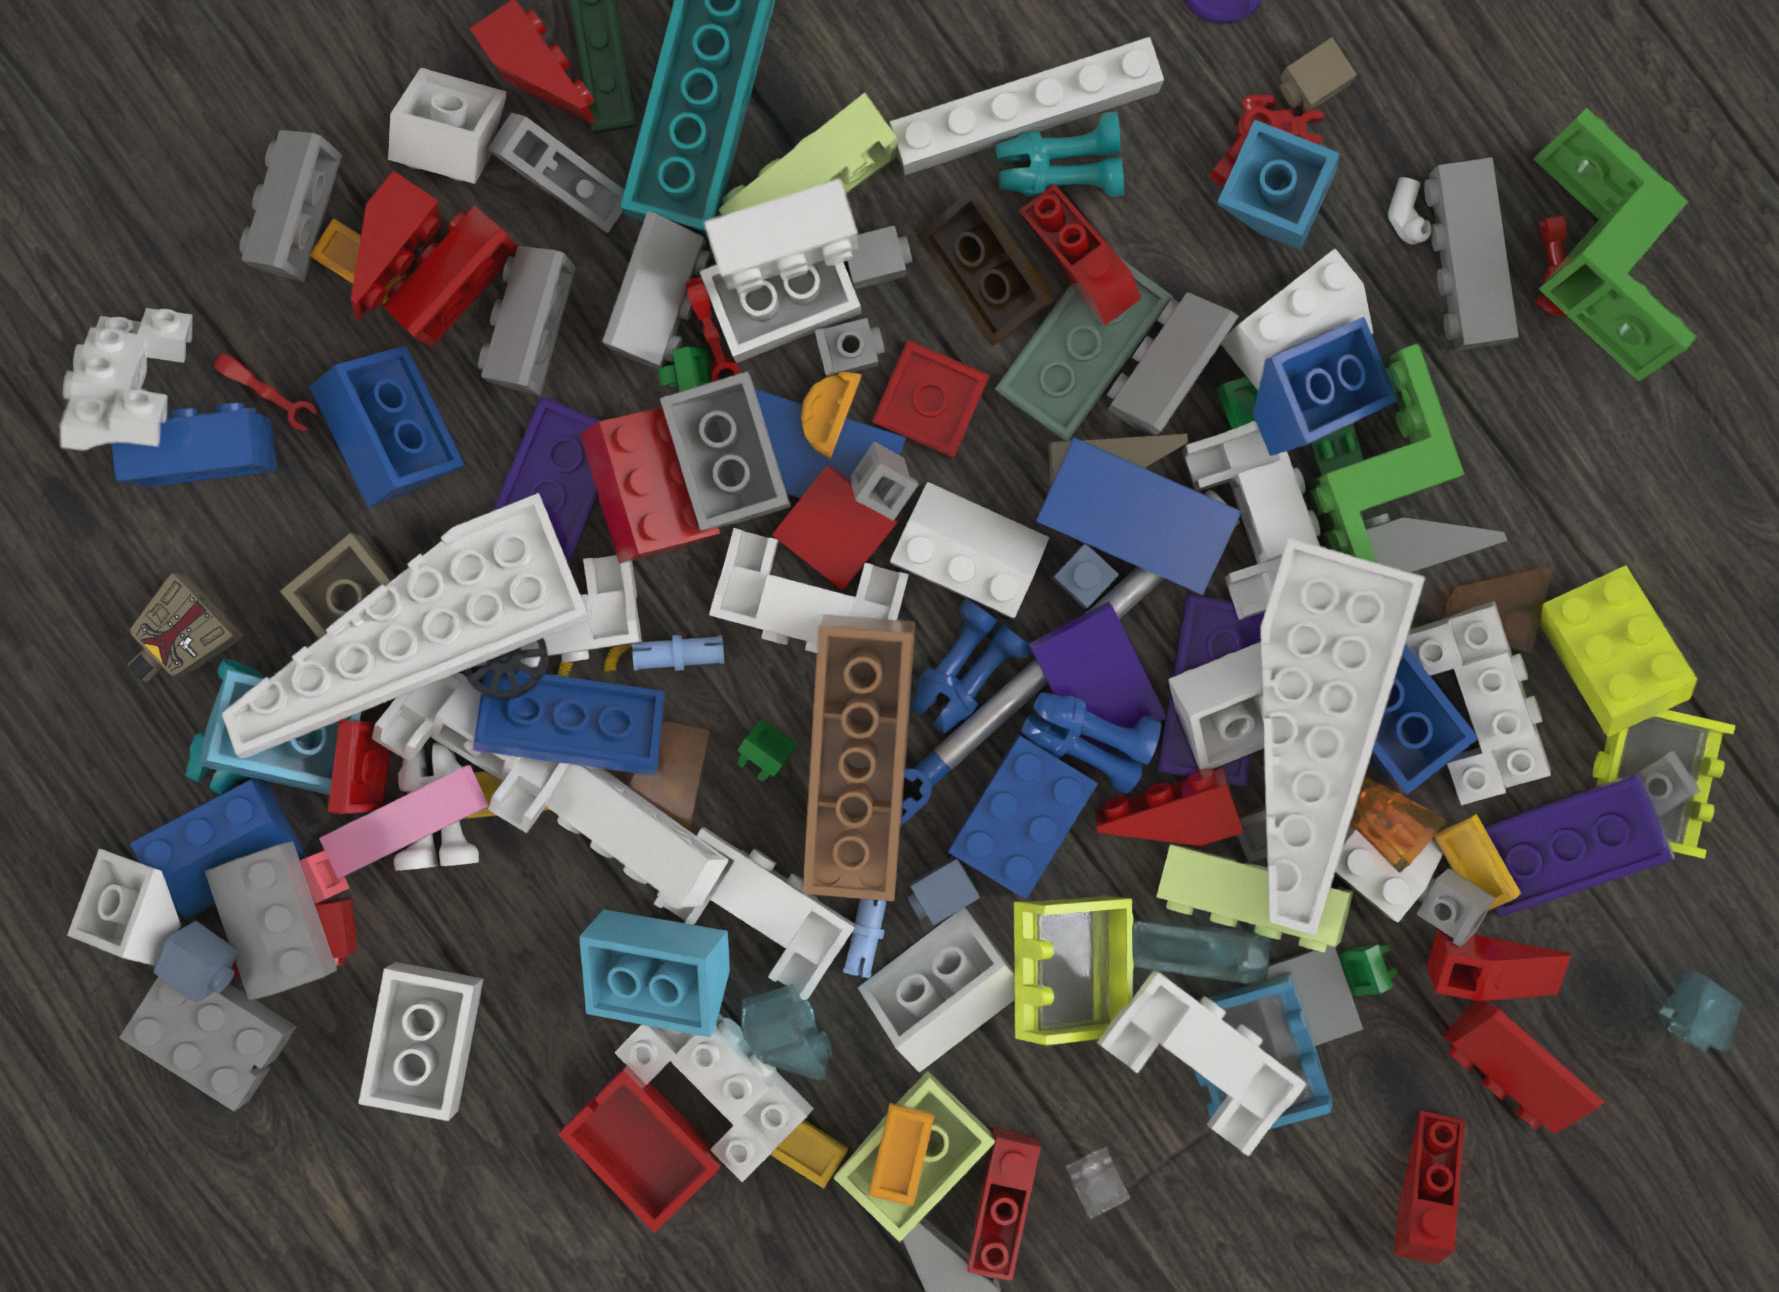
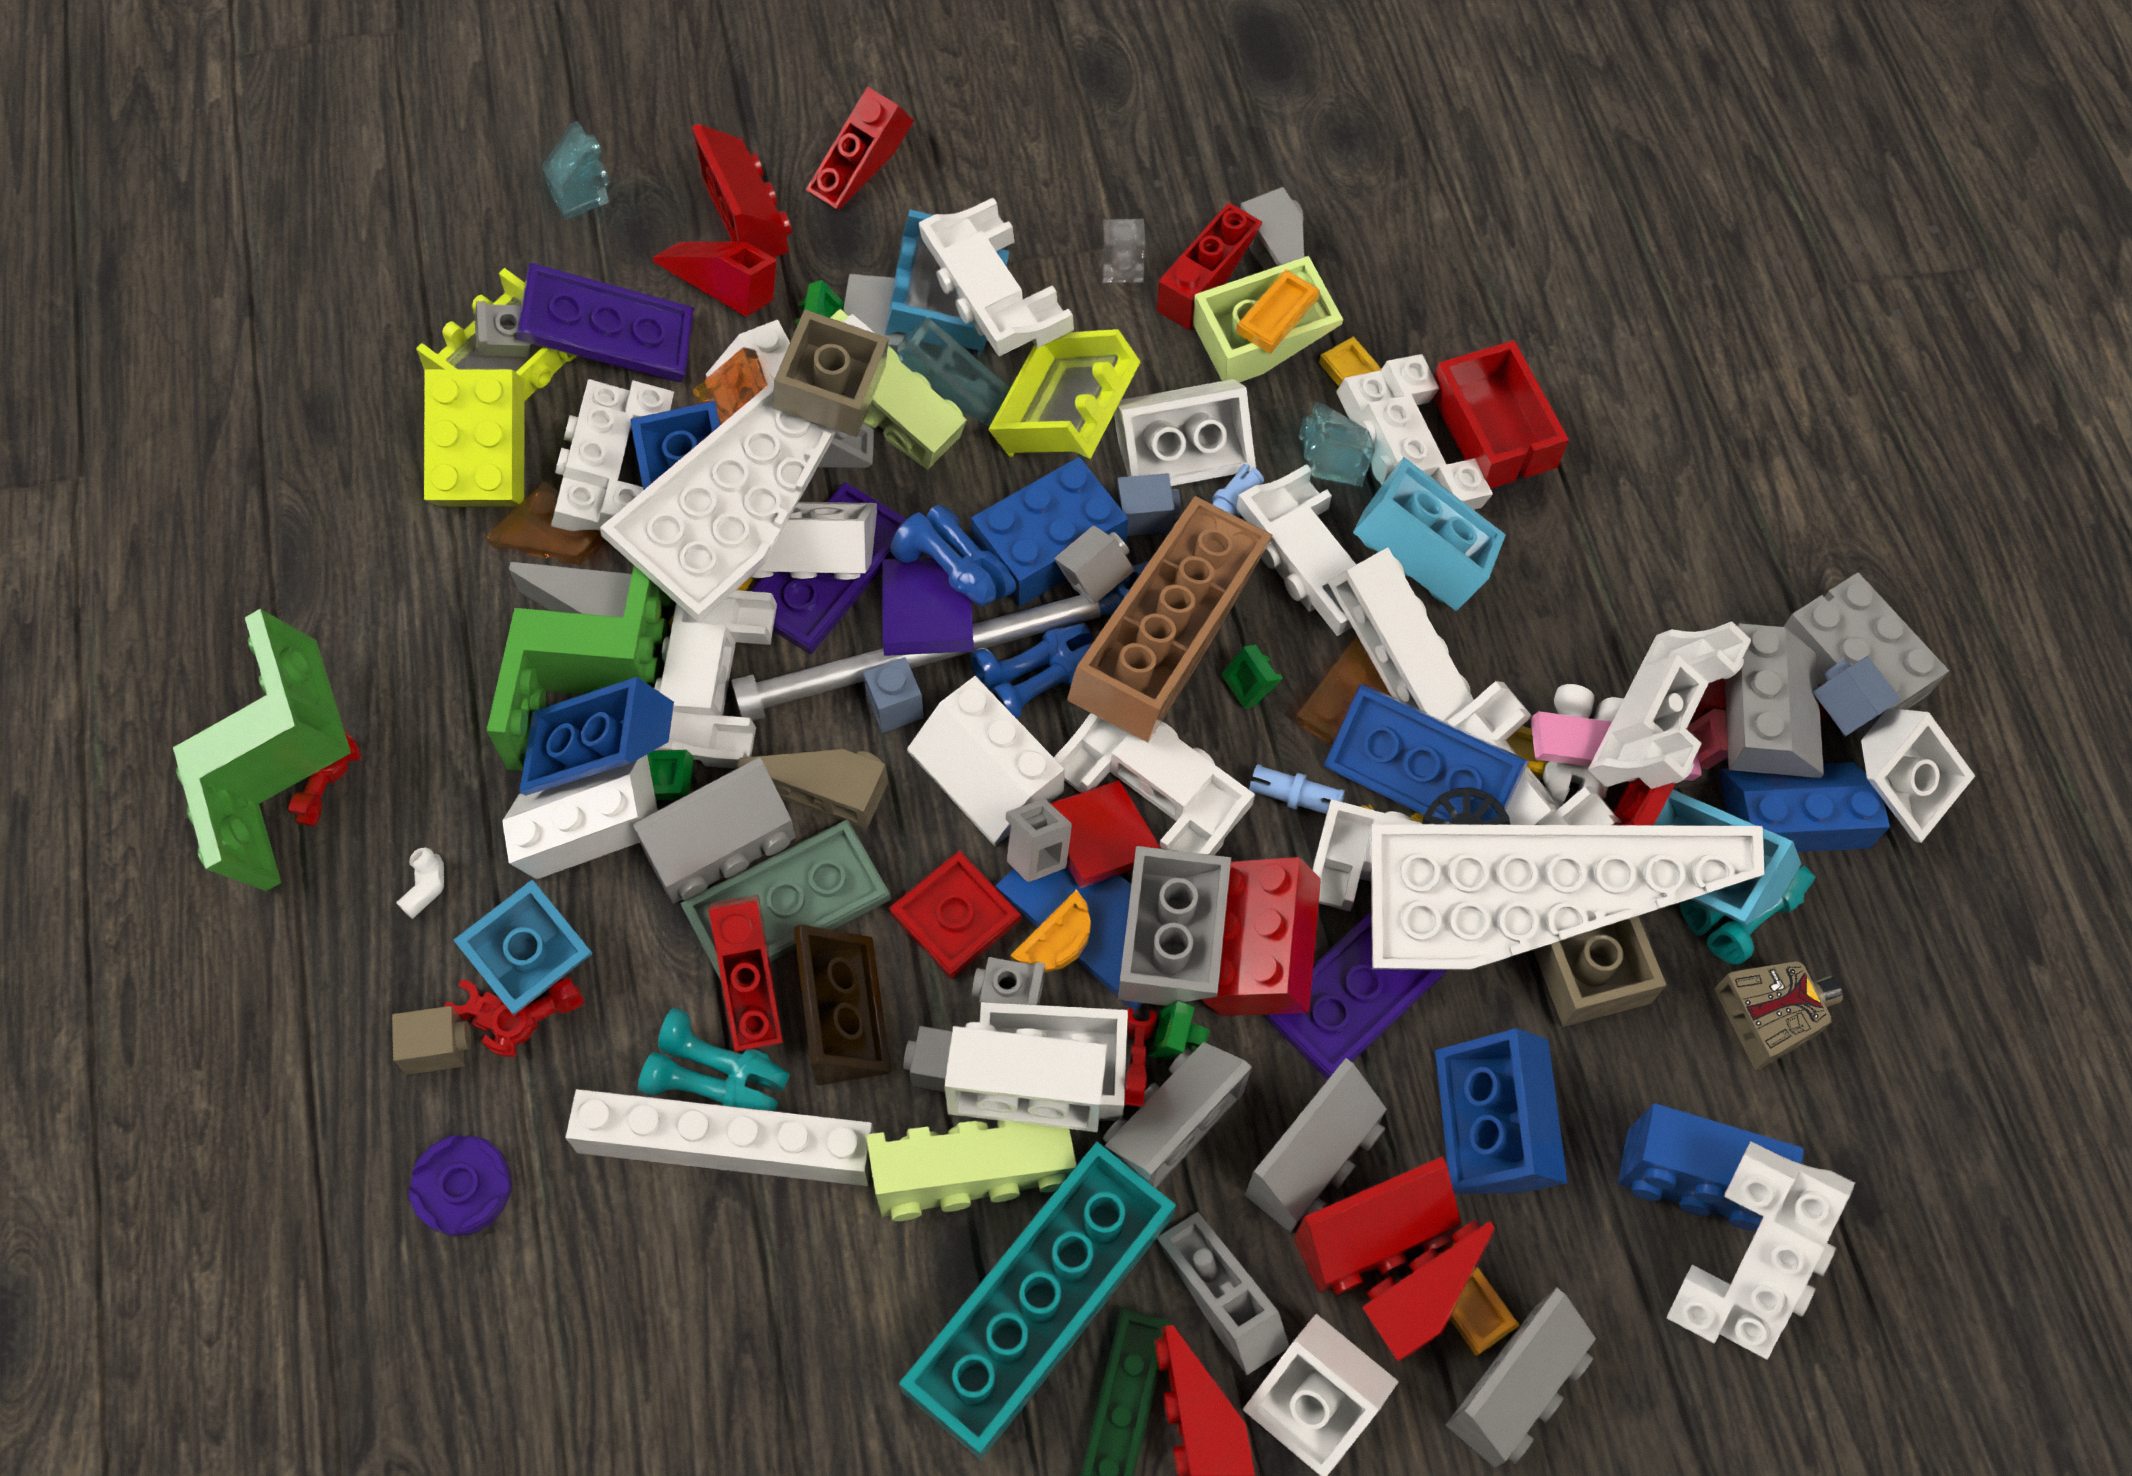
camera: 160 degrees left, 25 degrees down
red piece [214,353,320,432] -> none
white brick [358,962,483,1121] -> none
blue tile [1036,437,1241,595] -> none
red slope [1095,768,1244,846] -> none
light grey brick [1417,868,1495,947] -> none
light grey brick [1424,157,1519,351] -> none
yellow tile [1433,814,1521,910] -> none
none -> dark tan brick [773,309,889,437]
none -> light grey brick [1054,525,1135,604]
none -> white bracket [1588,621,1751,789]

